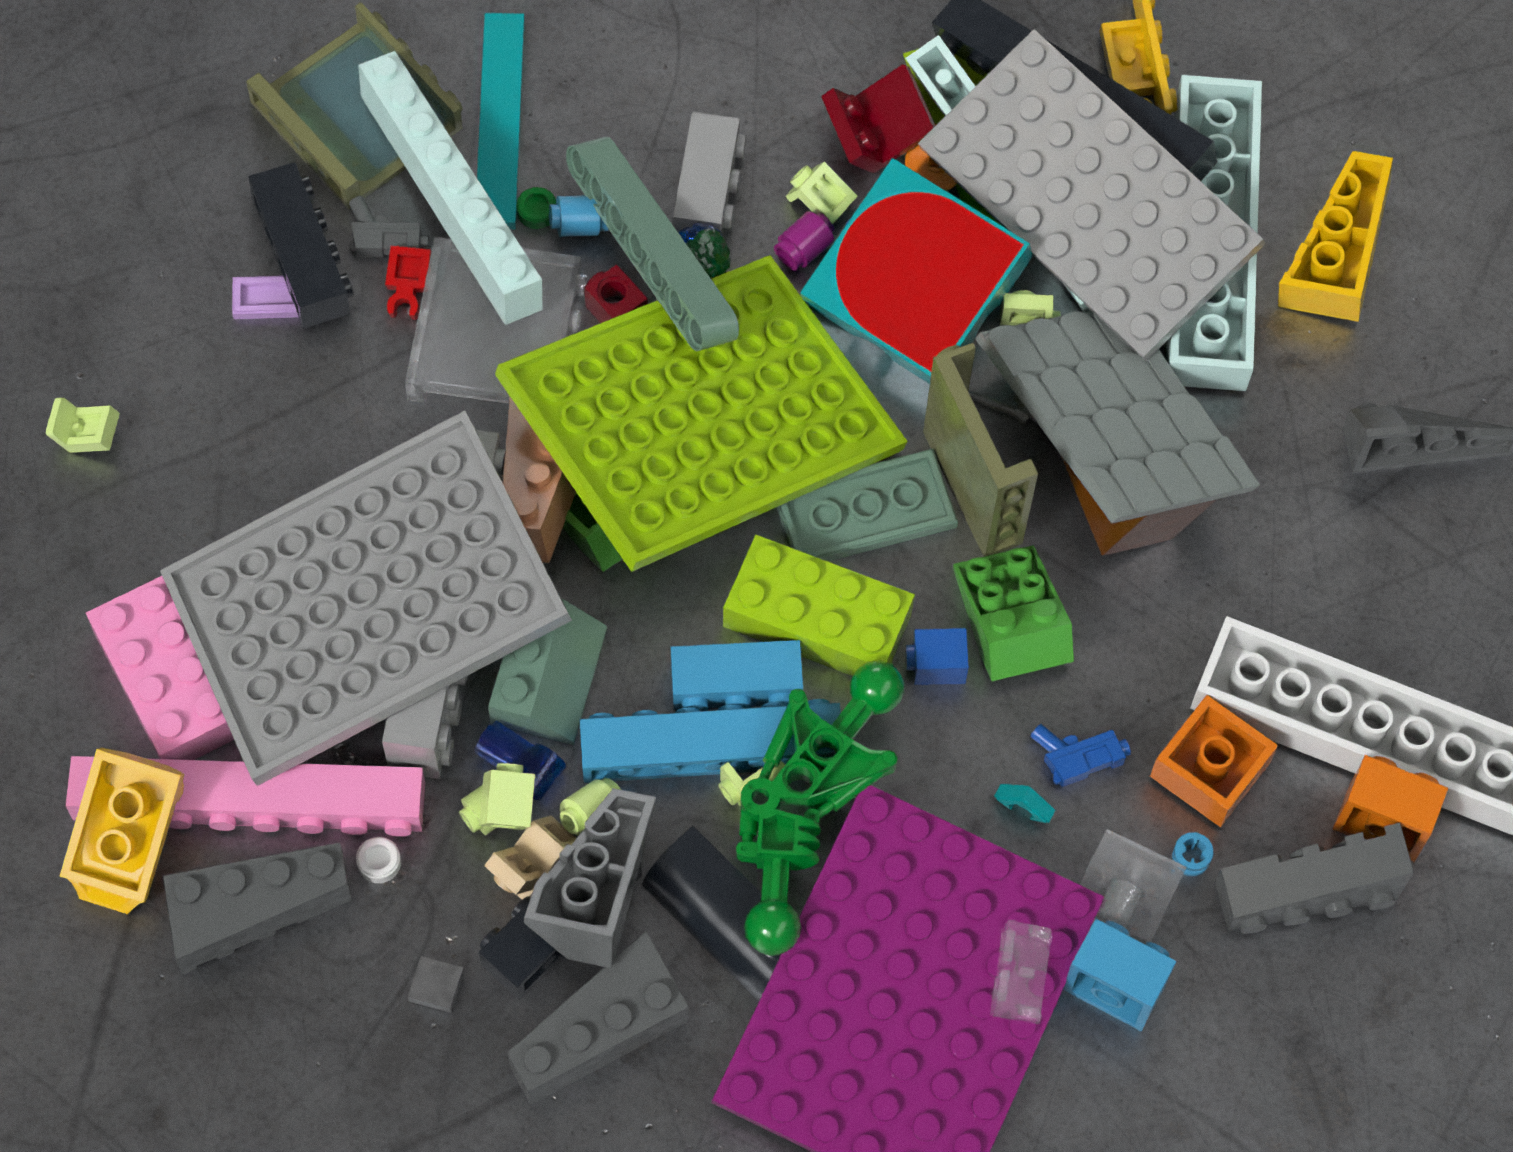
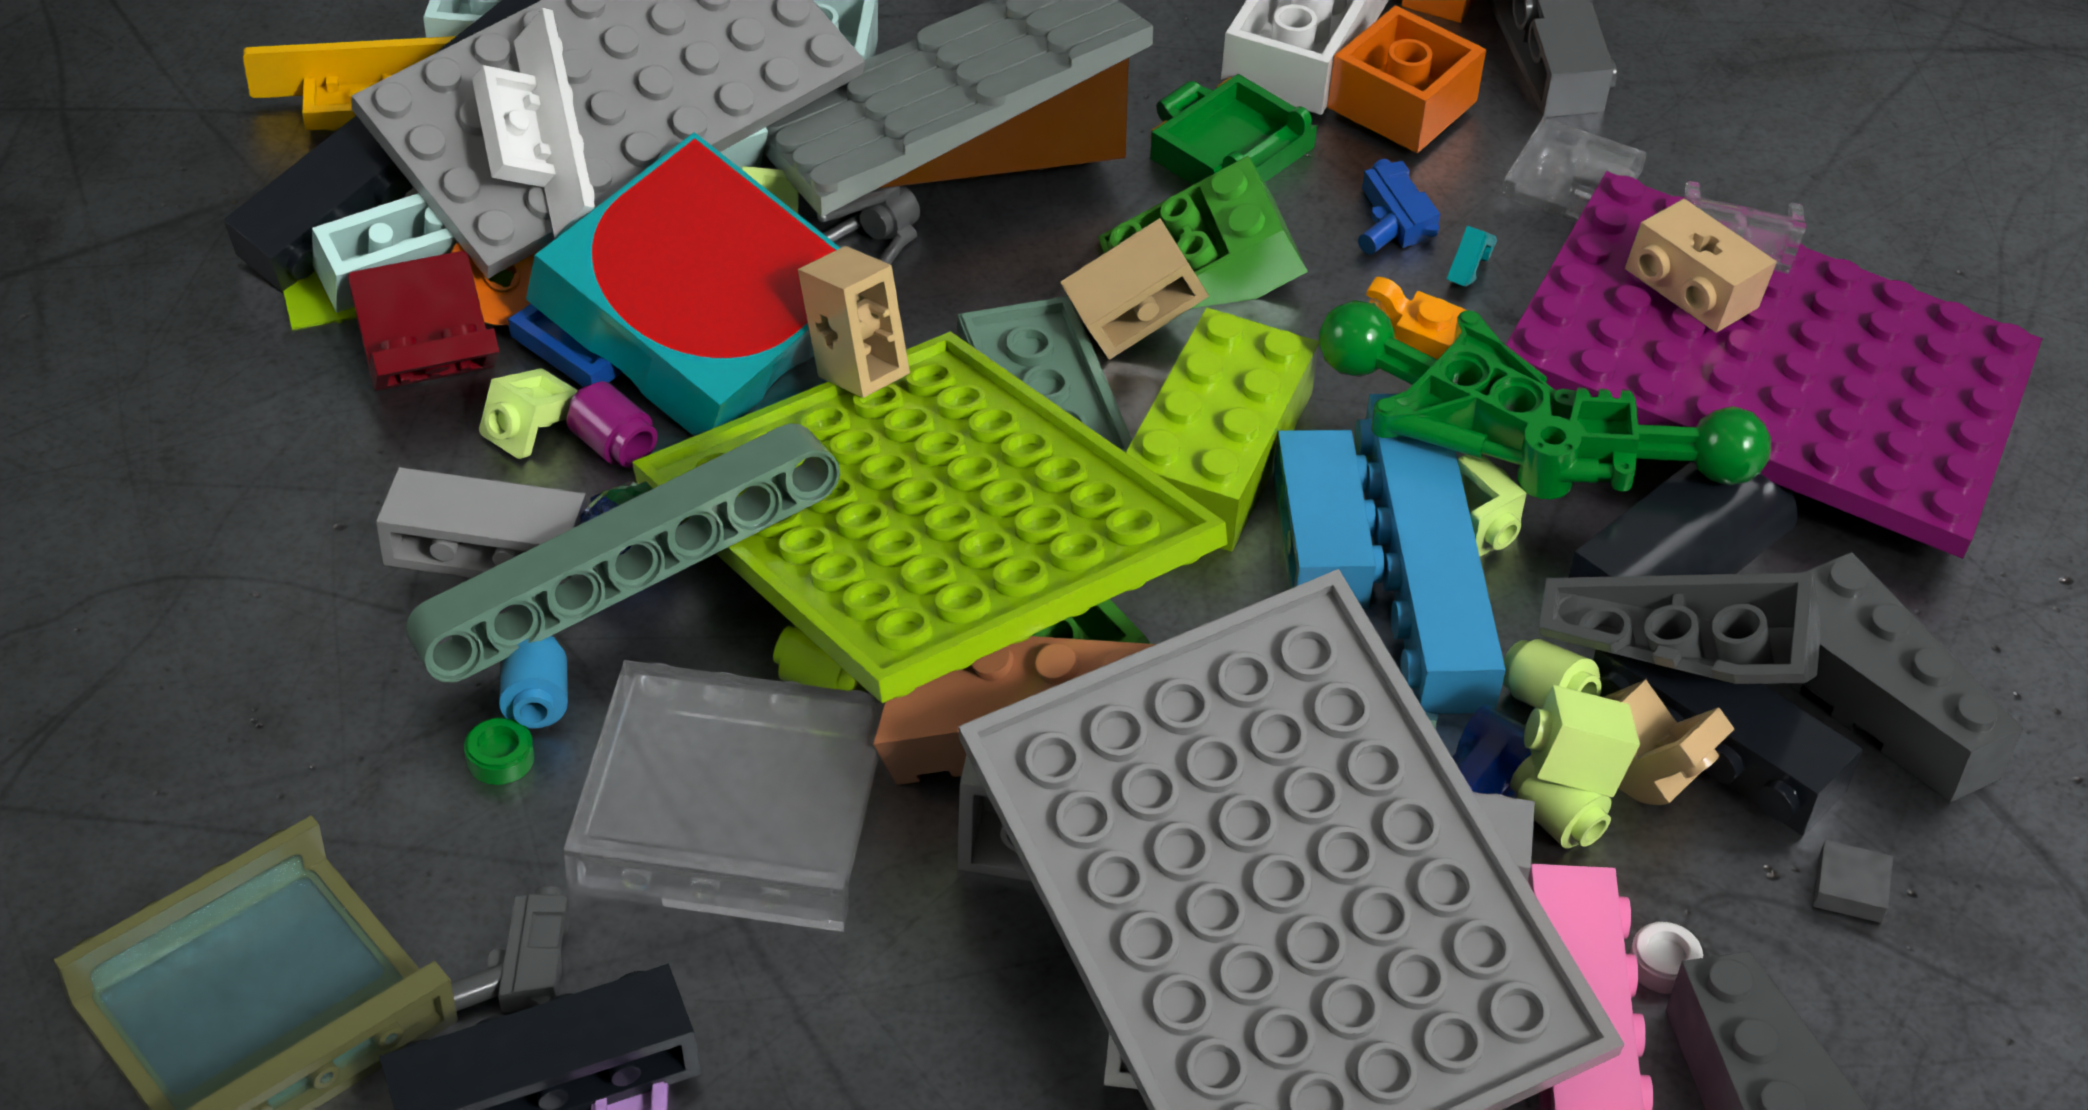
camera: 90 degrees left, 20 degrees down
light aqua brick [358,51,543,325] -> none
red plate [385,246,434,320] -> none
teal tile [477,13,525,230] -> none
dark red brick [584,264,648,323] -> none
blue brick [905,628,969,685] -> none
olive panel [923,343,1038,557] -> none
dark azure brick [1063,919,1177,1032] -> none
dark azure bush [1172,832,1214,876] -> none
none -> white bracket [472,8,595,238]
none -> tan brick [798,246,910,398]
none -> tan brick [1060,218,1209,360]
none -> green piece [1150,74,1317,185]
none -> light orange plate [1366,277,1467,360]
none -> tan brick [1625,199,1777,333]

